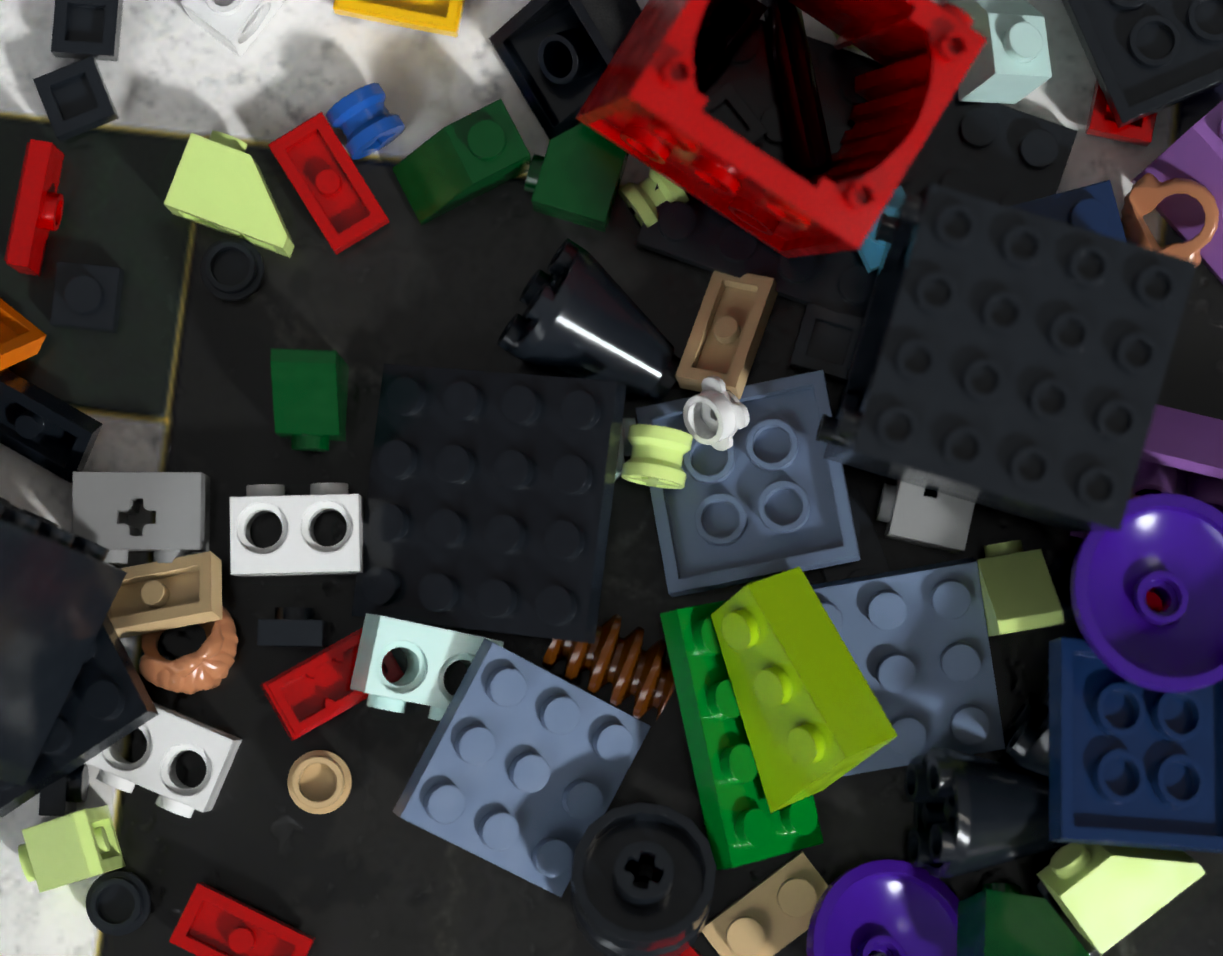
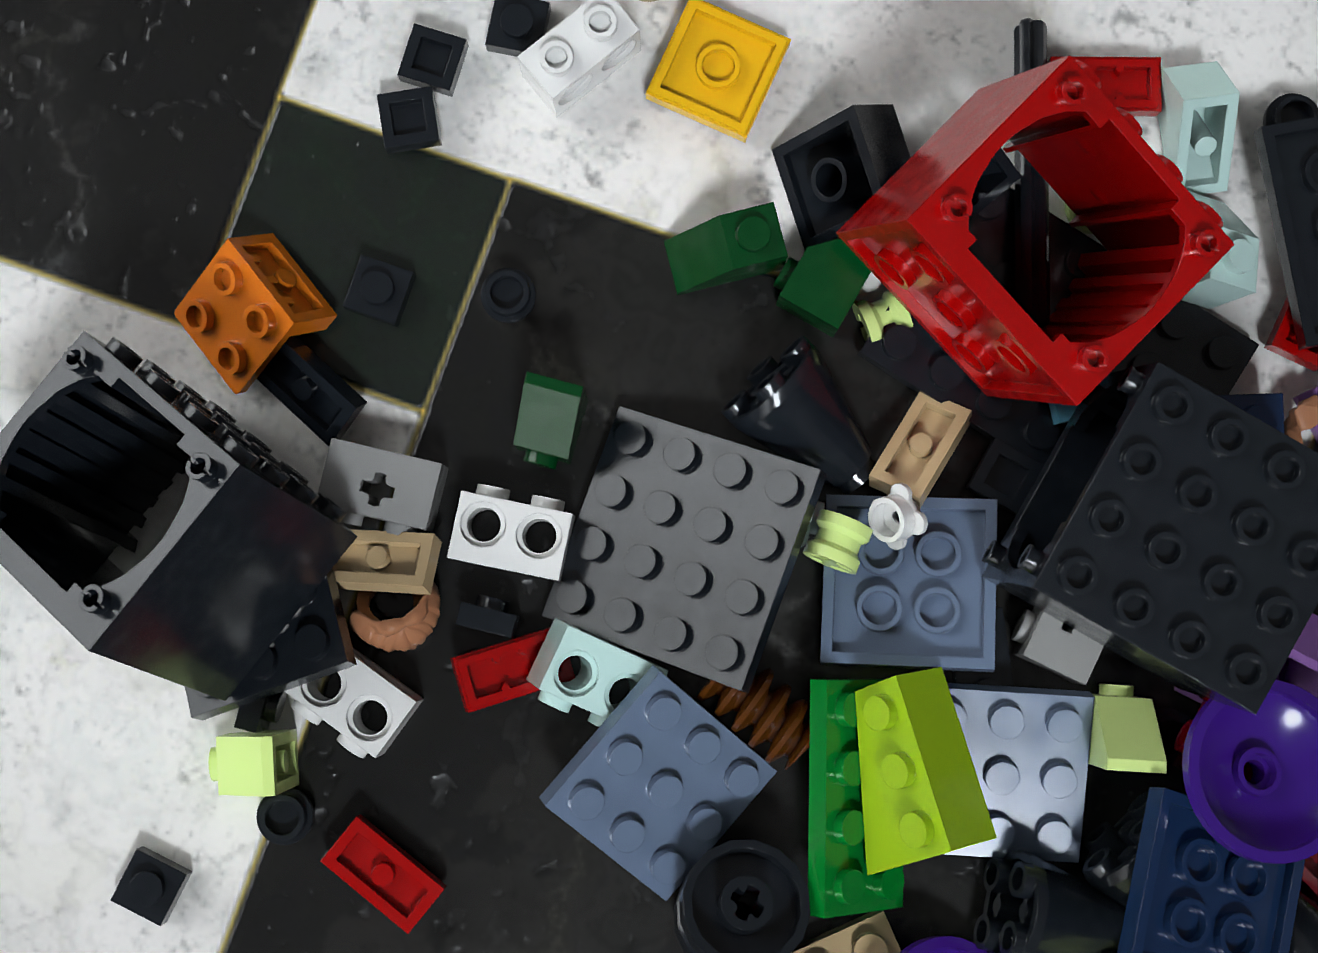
camera: 10 degrees right, 0 degrees up
red plate [4,139,64,276] -> none
yellowish green slope [164,131,295,258] -> none
red plate [268,112,390,255] -> none
tan plate [287,750,352,814] -> none
blue wheel [326,83,406,160] -> none

